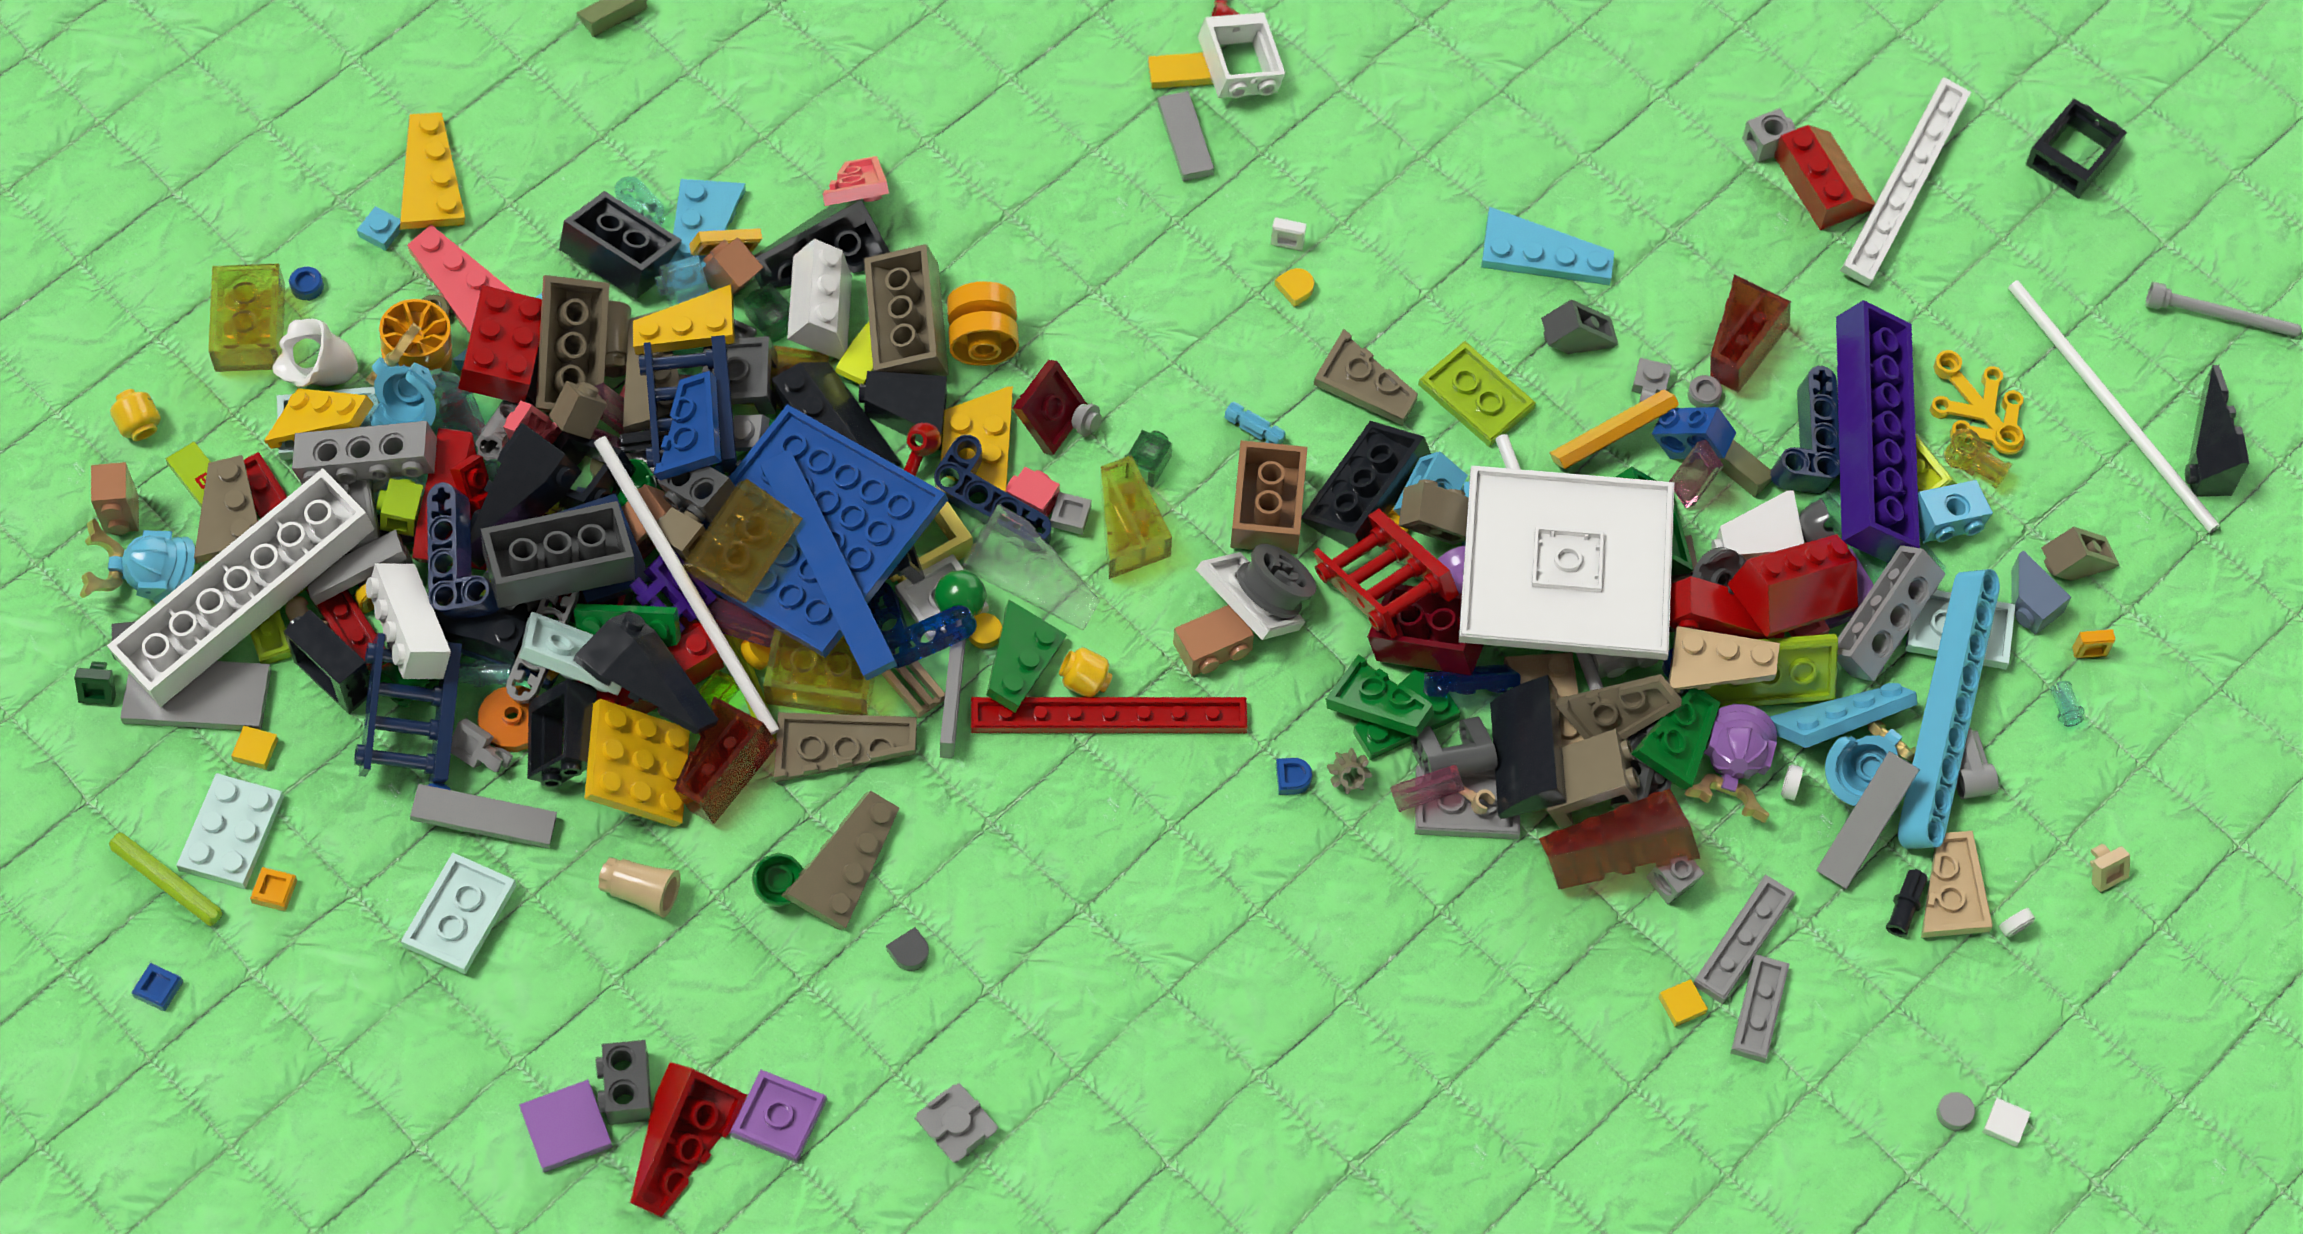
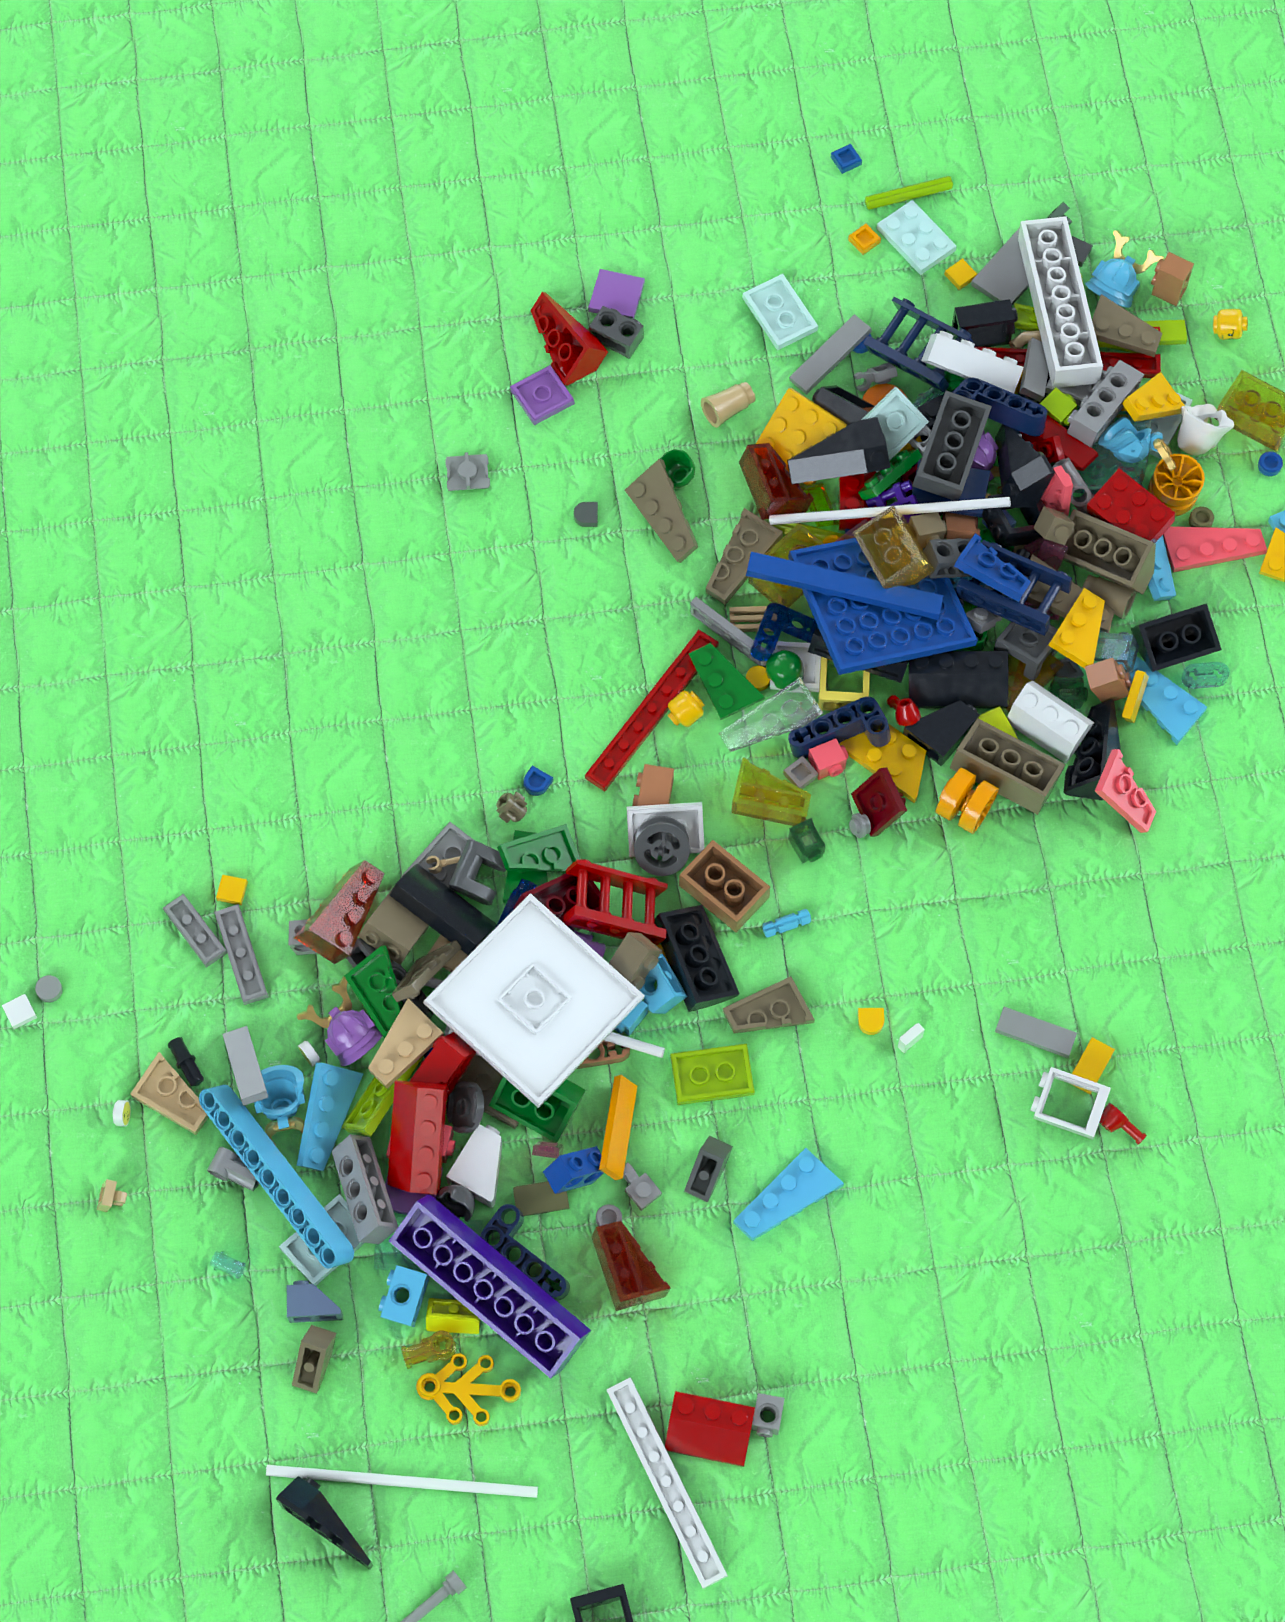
camera: 130 degrees right, 5 degrees up
clear pink tile [1390,765,1465,812] -> none
light orange tile [2072,629,2116,658] -> none

